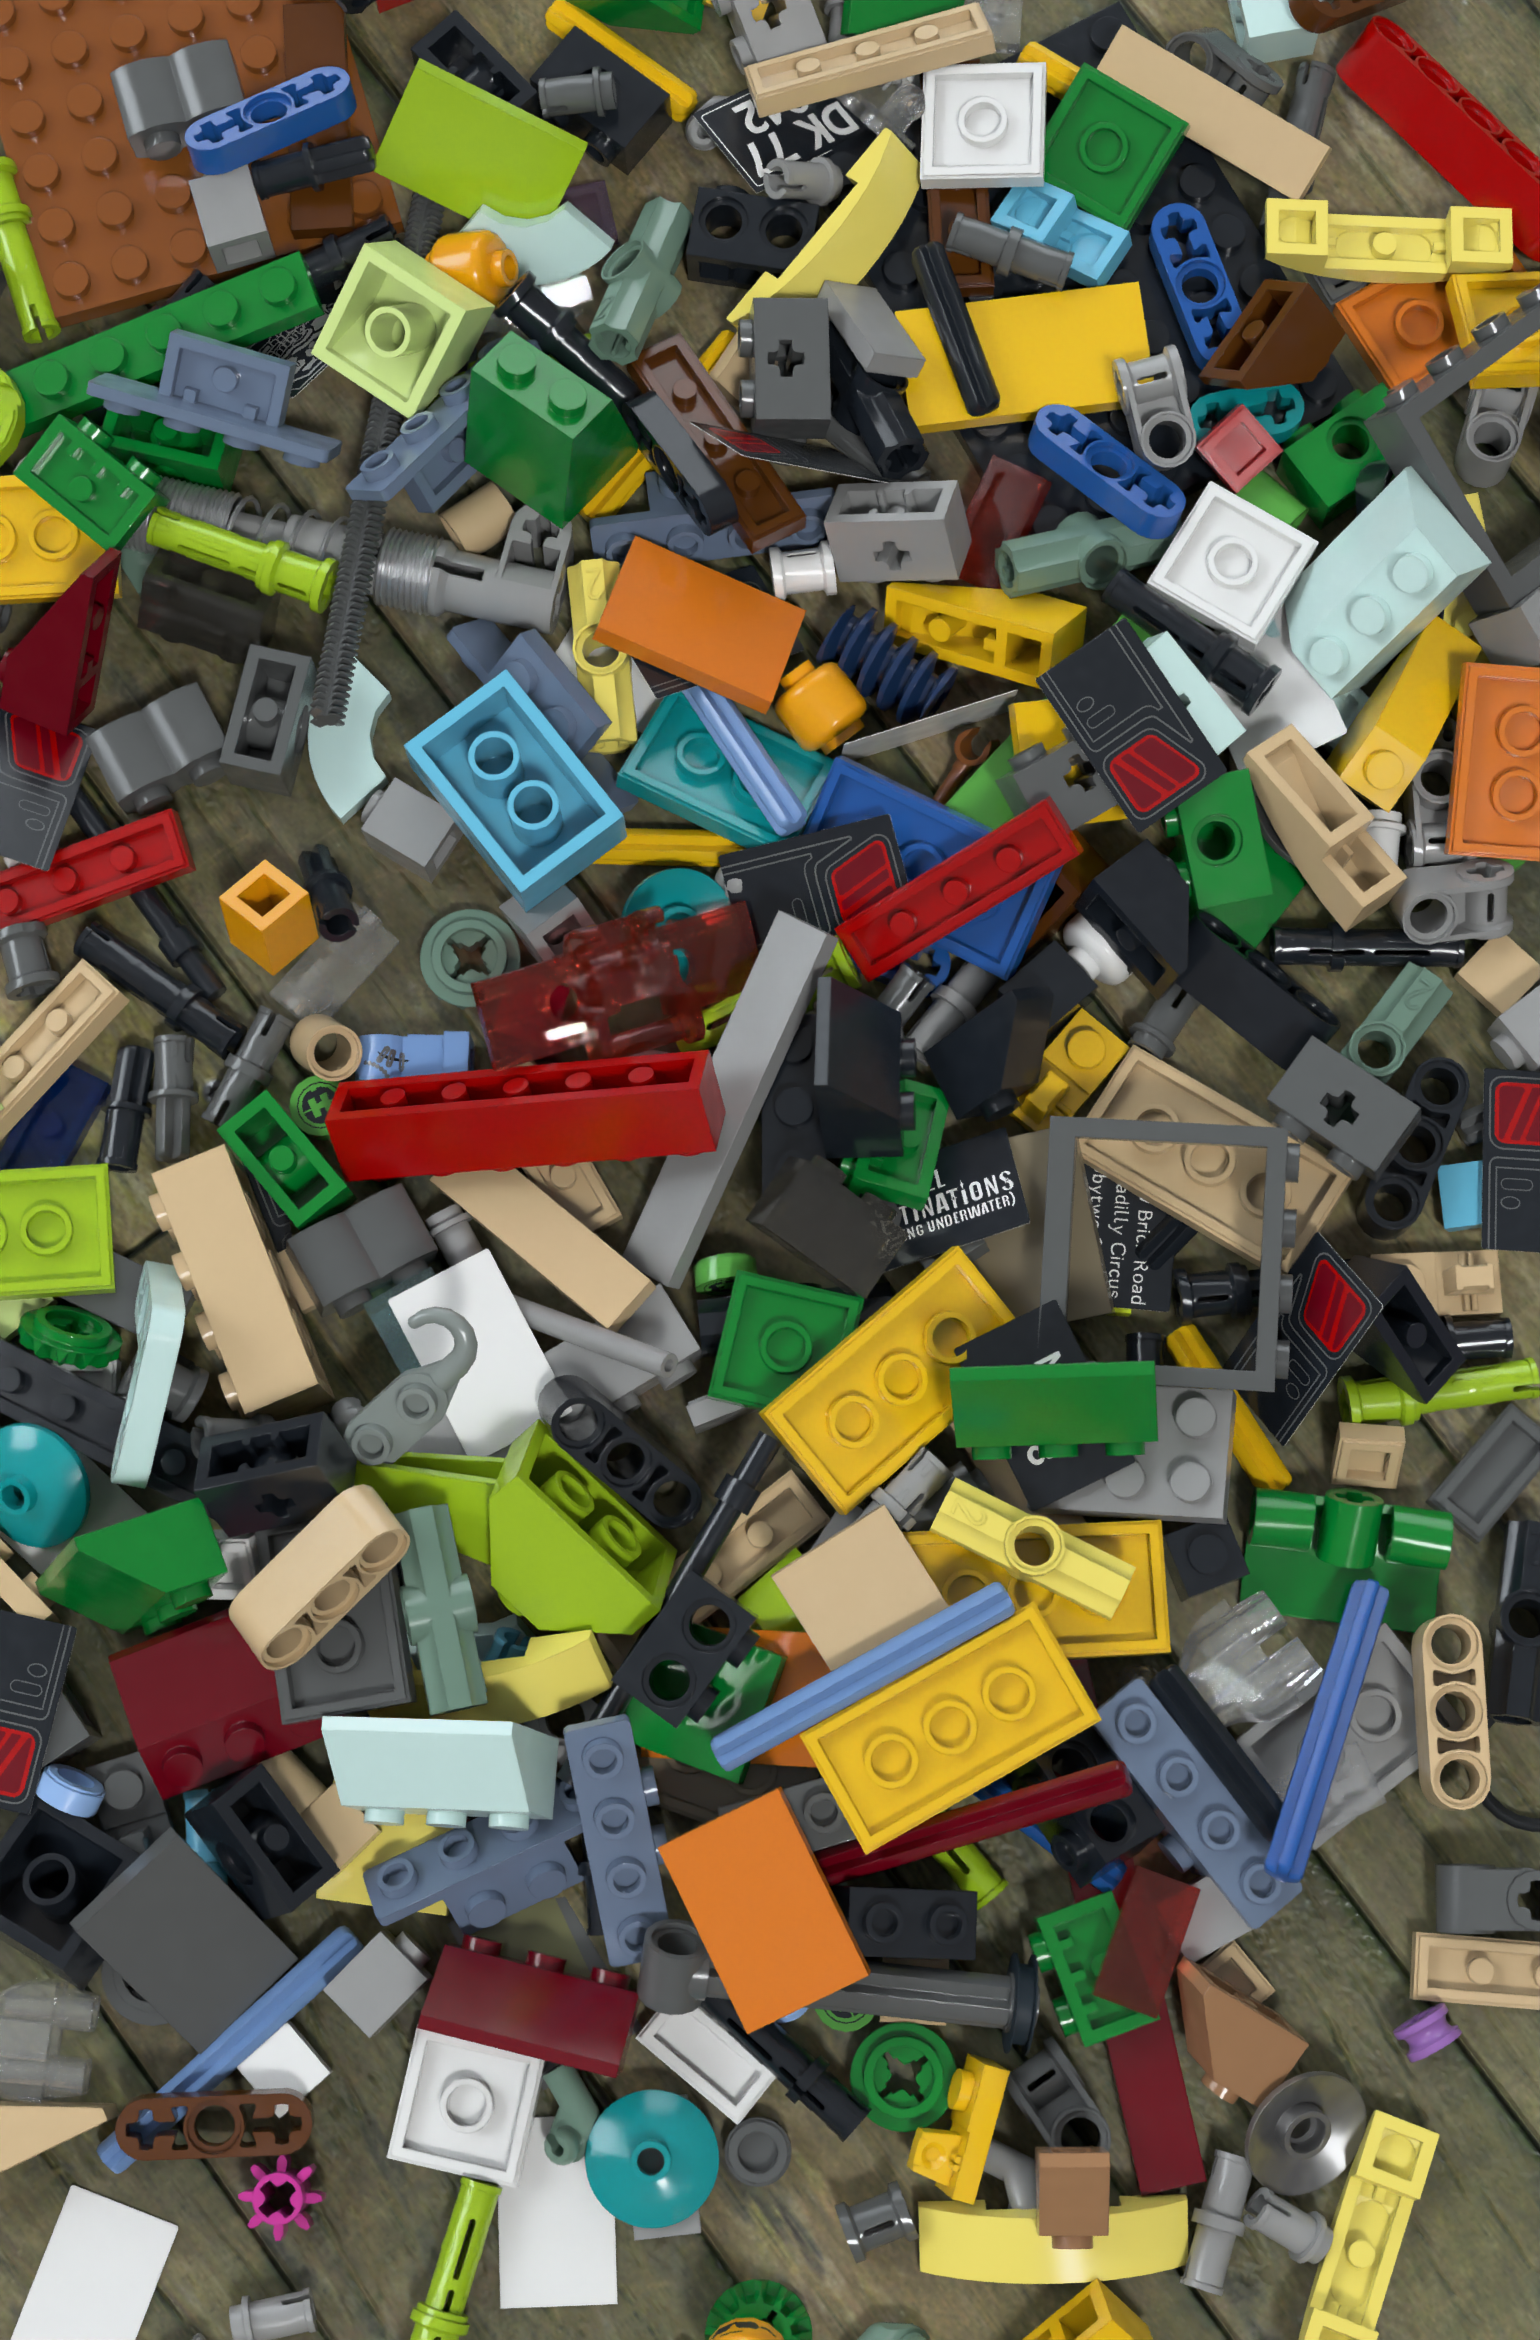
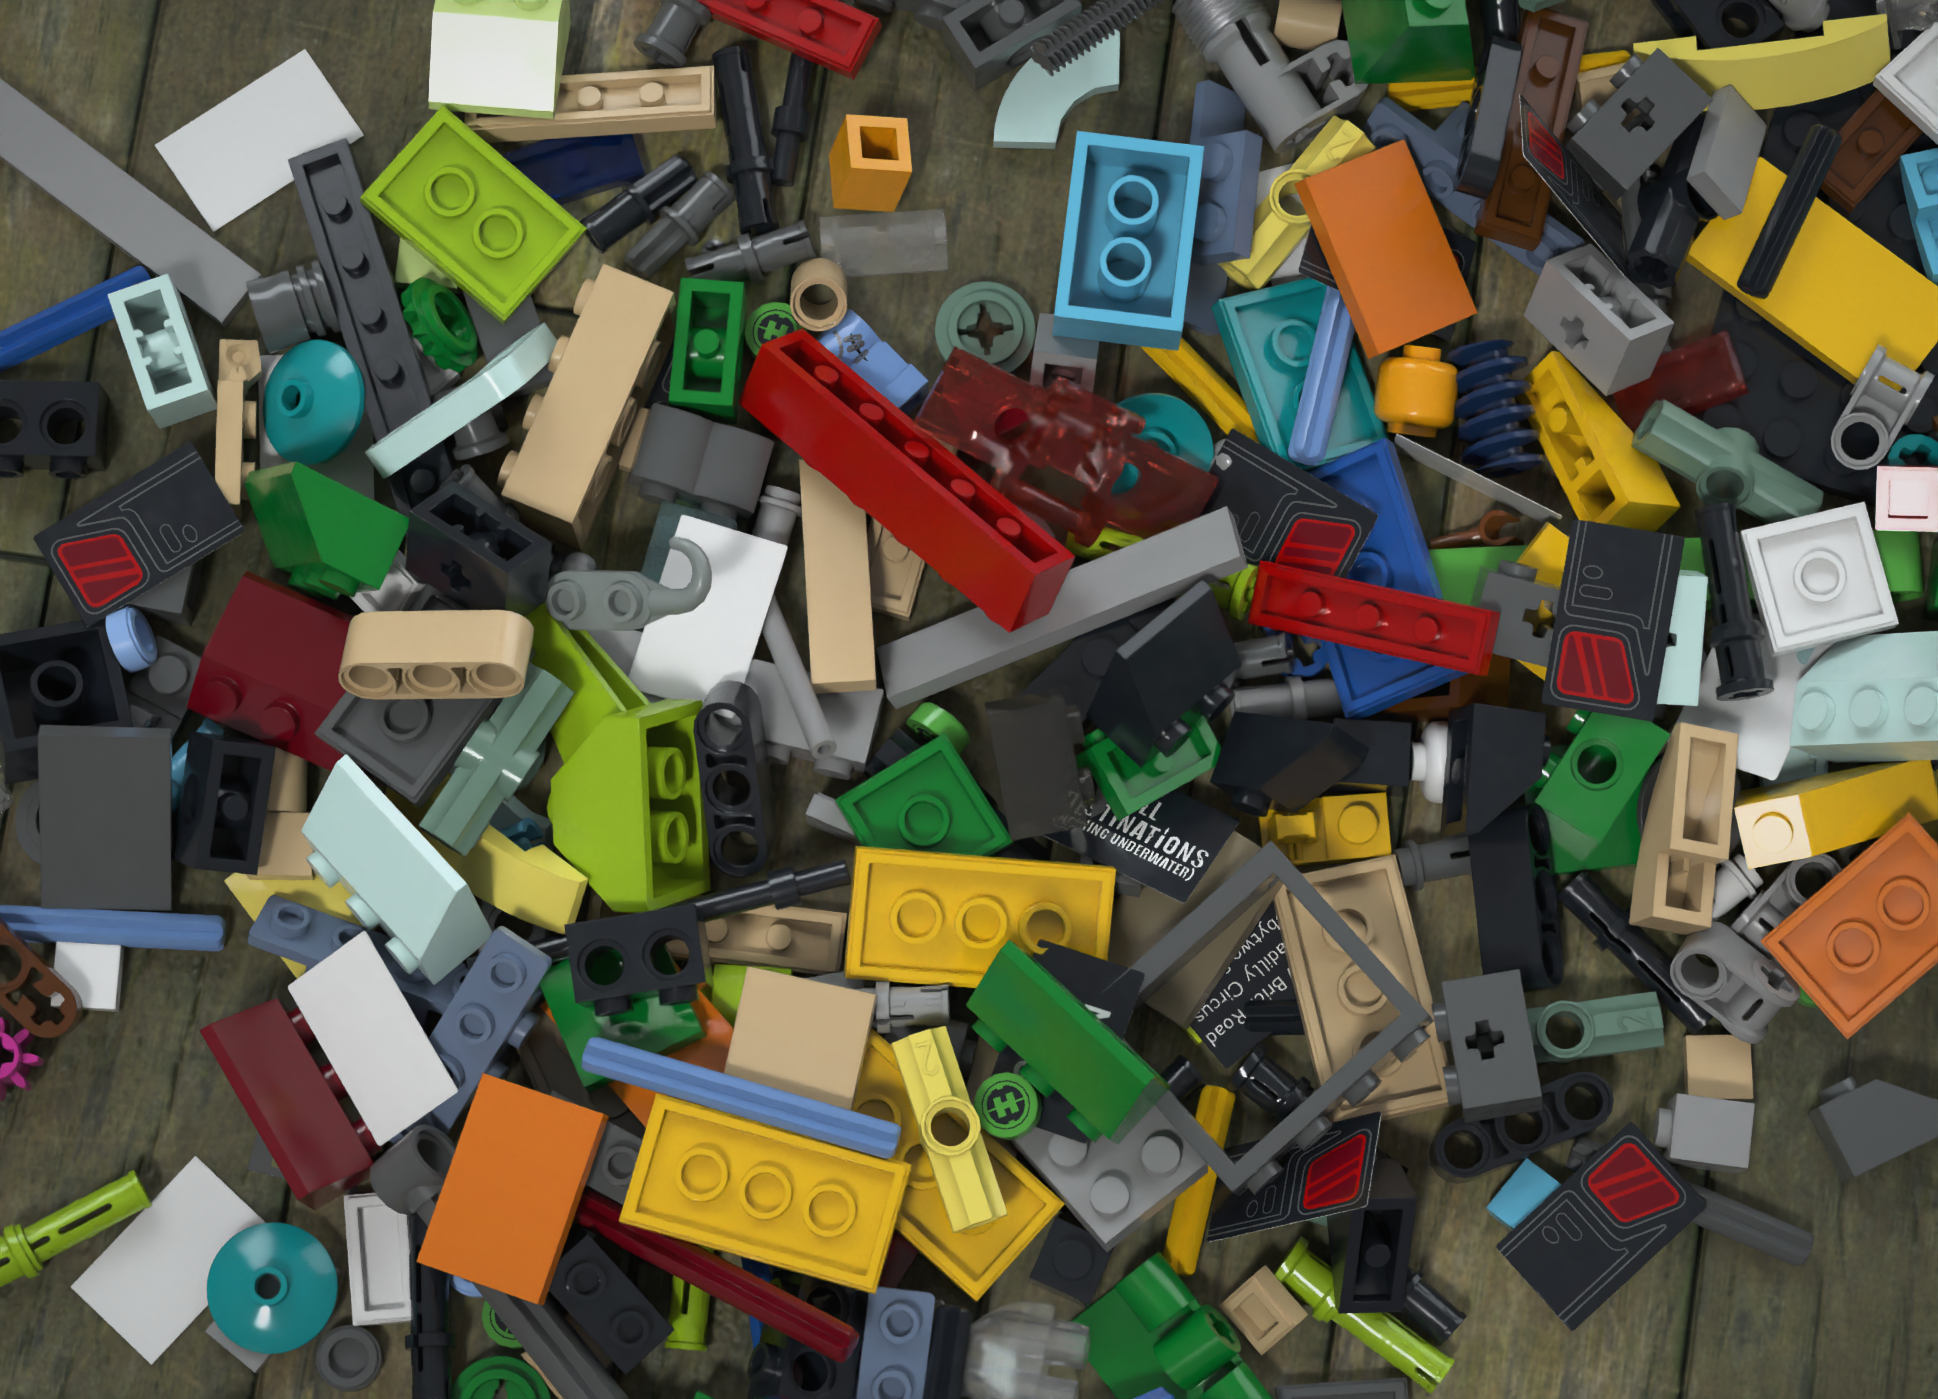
camera: 40 degrees right, 0 degrees up
black axle [298,844,359,942] -> none
light grey brick [323,1930,434,2038] -> none
light grey brick [361,777,463,884] -> none
white tile [387,2024,547,2188] -> none
sand green arm [542,2064,600,2166] -> none
white bush [768,540,837,601] -> none
dark grey pin [945,212,1075,292] -> none
blue beam [1028,404,1186,539] -> none
tan hinge [1368,1250,1503,1319] -> none
none -> white sticker [288,931,458,1146]
none -> bright green tile [974,1072,1042,1140]

